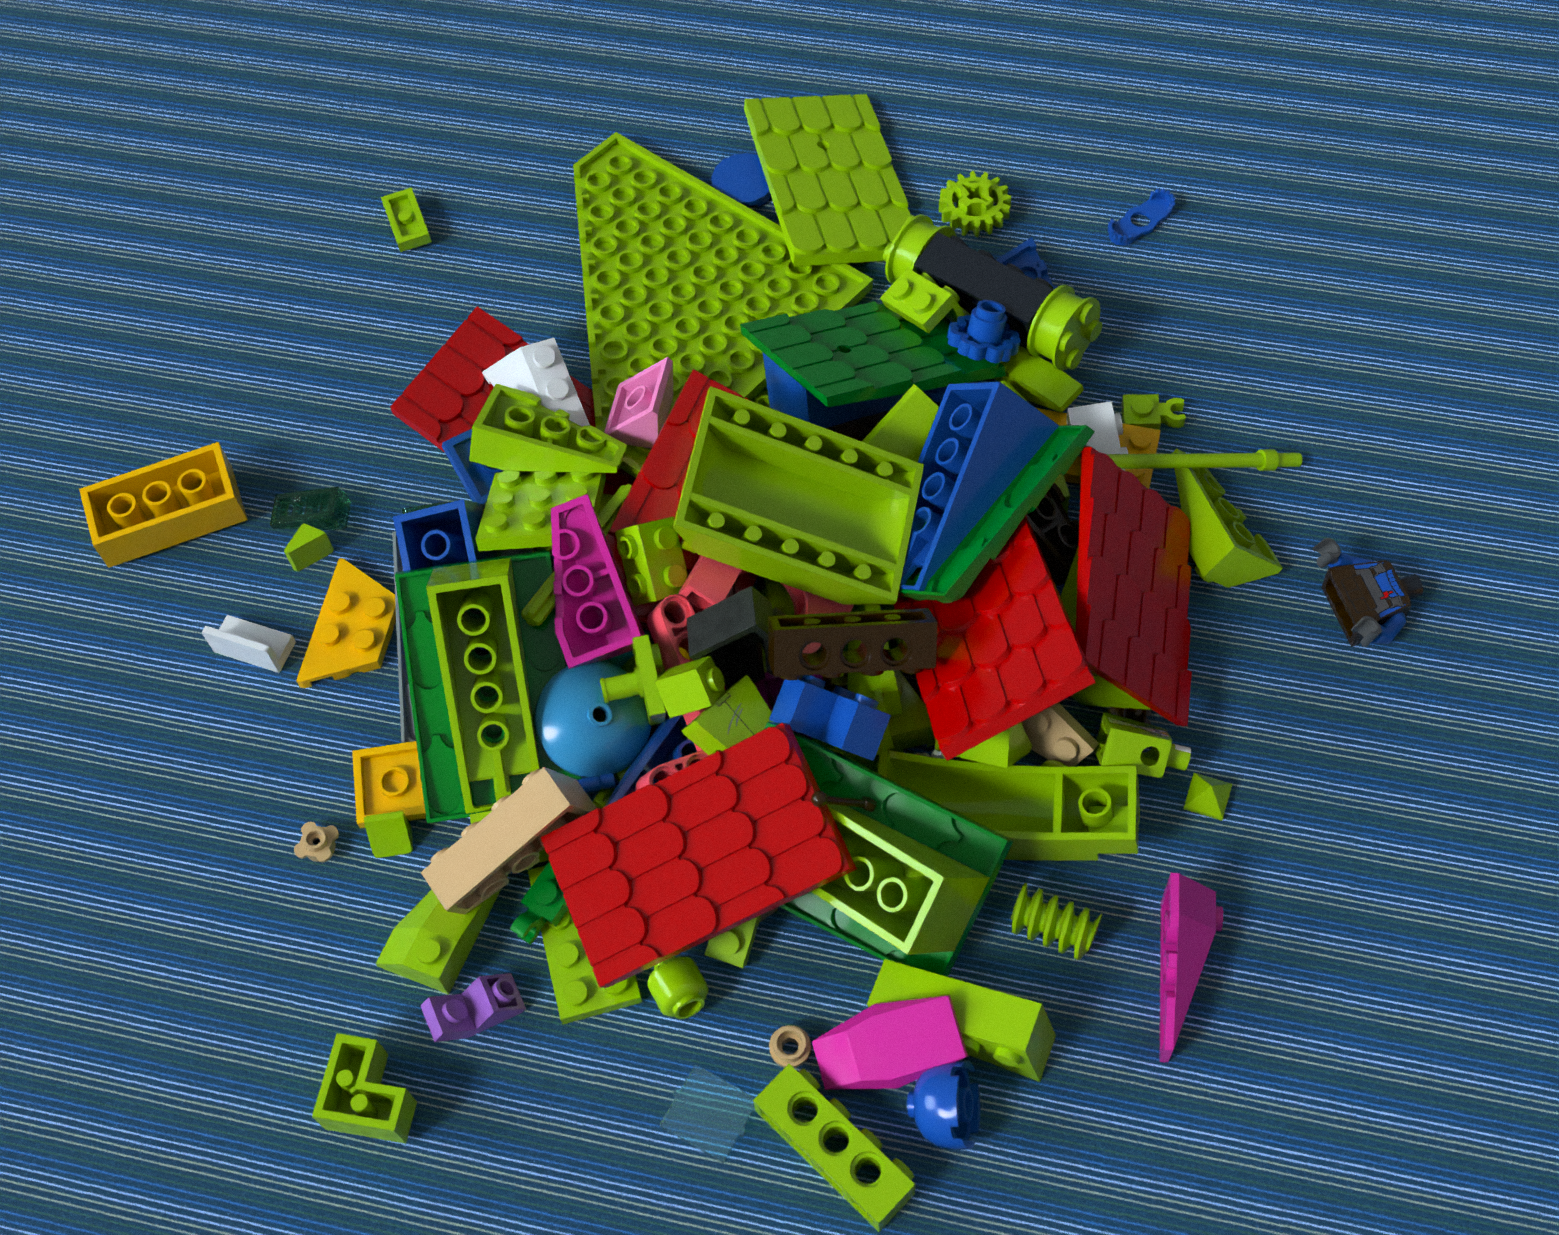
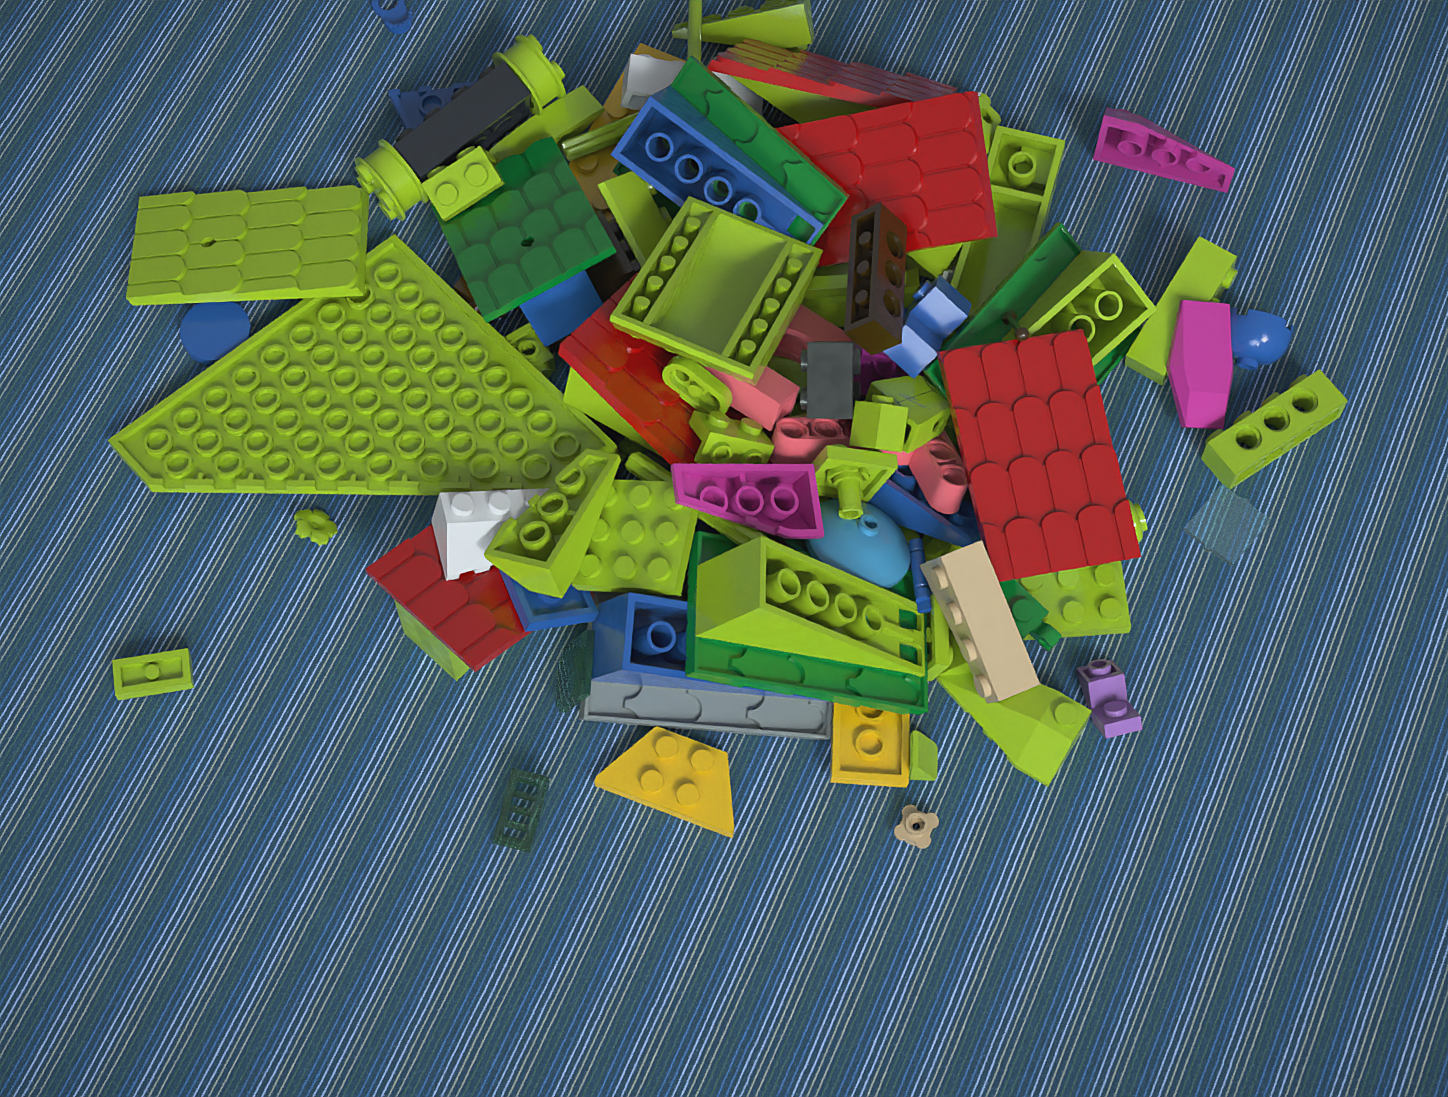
camera: 85 degrees left, 5 degrees up
yellow brick [79,442,248,568] -> none
white panel [201,615,296,673] -> none
lime slope [284,523,334,572] -> none
lime brick [312,1033,417,1144] -> none
bright pink slope [604,357,673,448] -> none
tan plate [769,1025,811,1068] -> none
lime gear [939,171,1011,237] -> none
blue plant [947,300,1021,363] -> none
lime piece [1011,883,1103,960] -> none
lime plate [1121,394,1186,430] -> none
lime slope [1183,773,1232,821] -> none
none -> lime plant [294,508,338,546]

